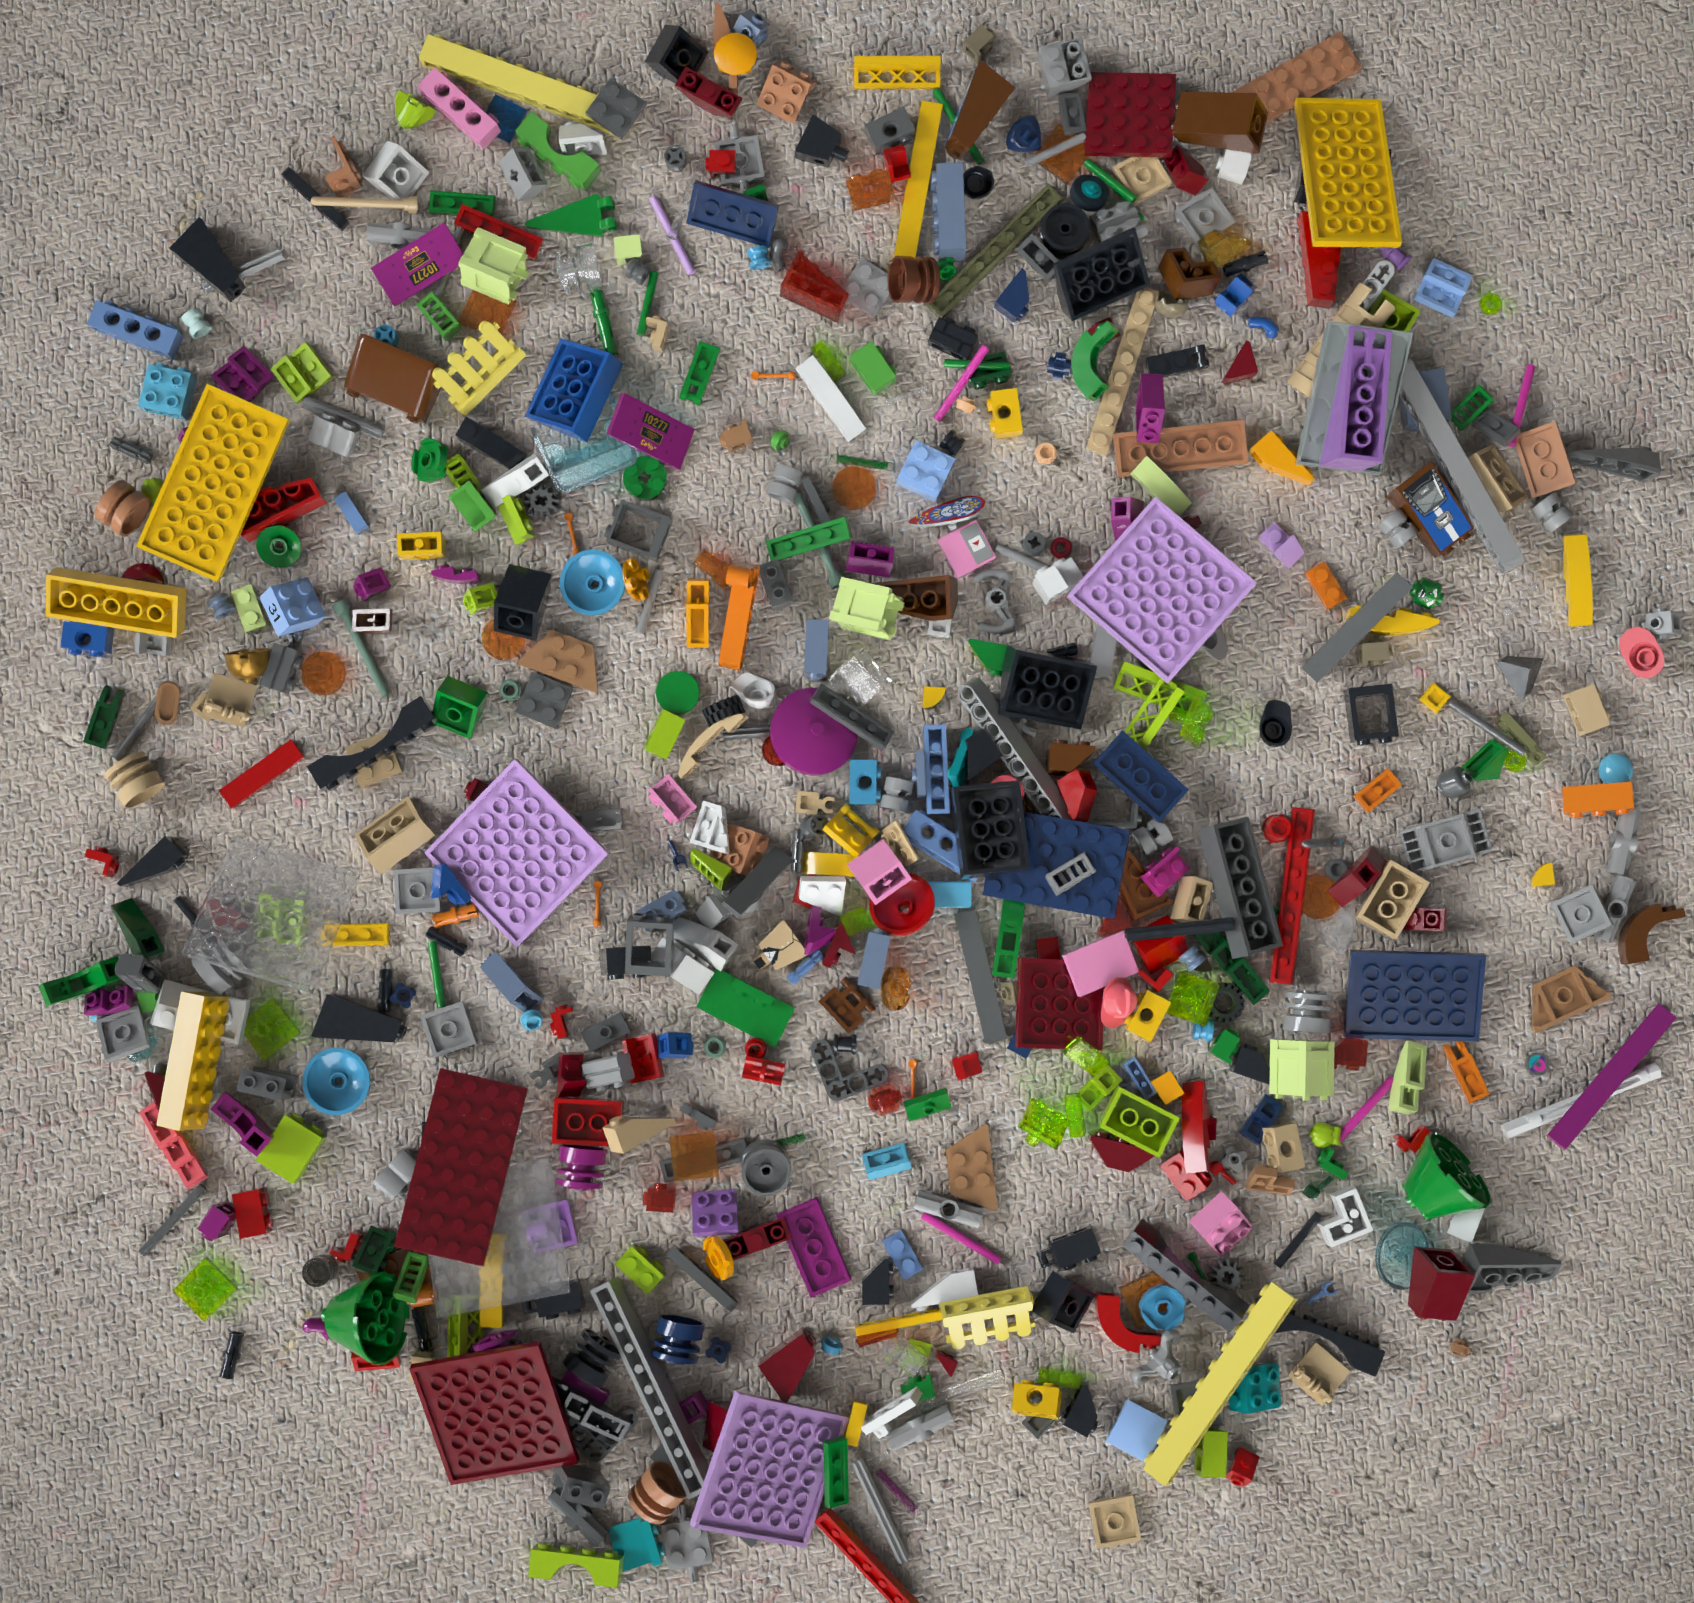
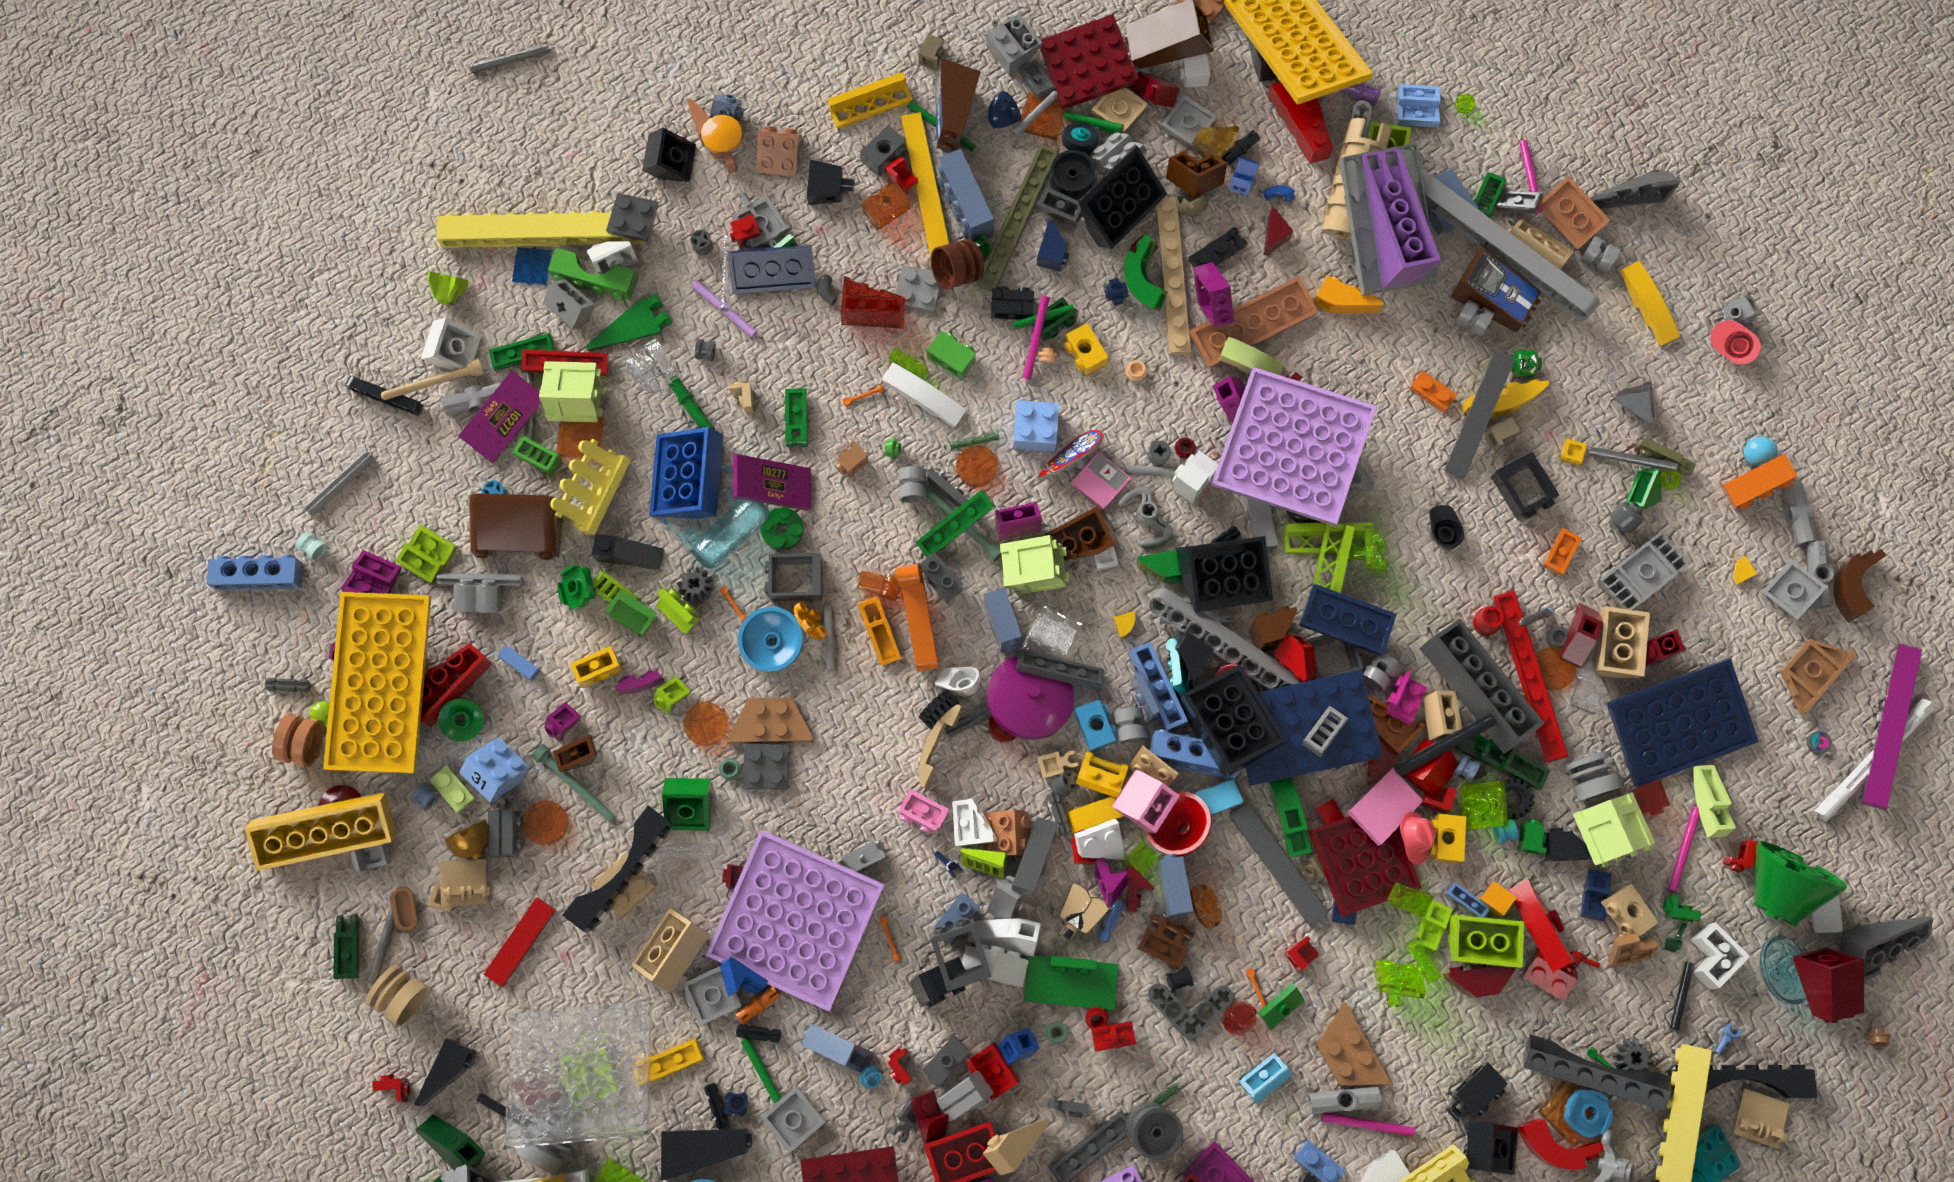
camera: 20 degrees left, 10 degrees down
blue brick [60,621,114,657] -> none
medium azure brick [138,363,197,420] -> none
black slope [169,217,246,302] -> none
nougat bracket [325,136,362,198] -> none
bright pink brick [417,68,501,150] -> none
white slope [481,453,549,508] -> none
black slope [494,564,552,641] -> none
yellowish green panel [614,234,642,265] -> none
green bar [637,271,659,336] -> none
lime hinge [643,709,685,760] -> none
green tile [656,671,700,715] -> none
clear orange tile [669,1131,719,1182] -> none
dark red slope [675,67,743,118] -> none
dark azure wheel [746,245,771,270] -> none
black wheel [939,429,966,457] -> none
black hair [963,166,994,200] -> none
bright pink slope [1188,1191,1253,1258] -> none
light grey plate [1221,1146,1247,1172] -> none
lavender slope [1258,522,1304,569] -> none
lime animal [1309,1122,1341,1147] -> none
orange hinge [1443,1041,1490,1104] -> none
tan brick [1562,684,1611,736] -> none

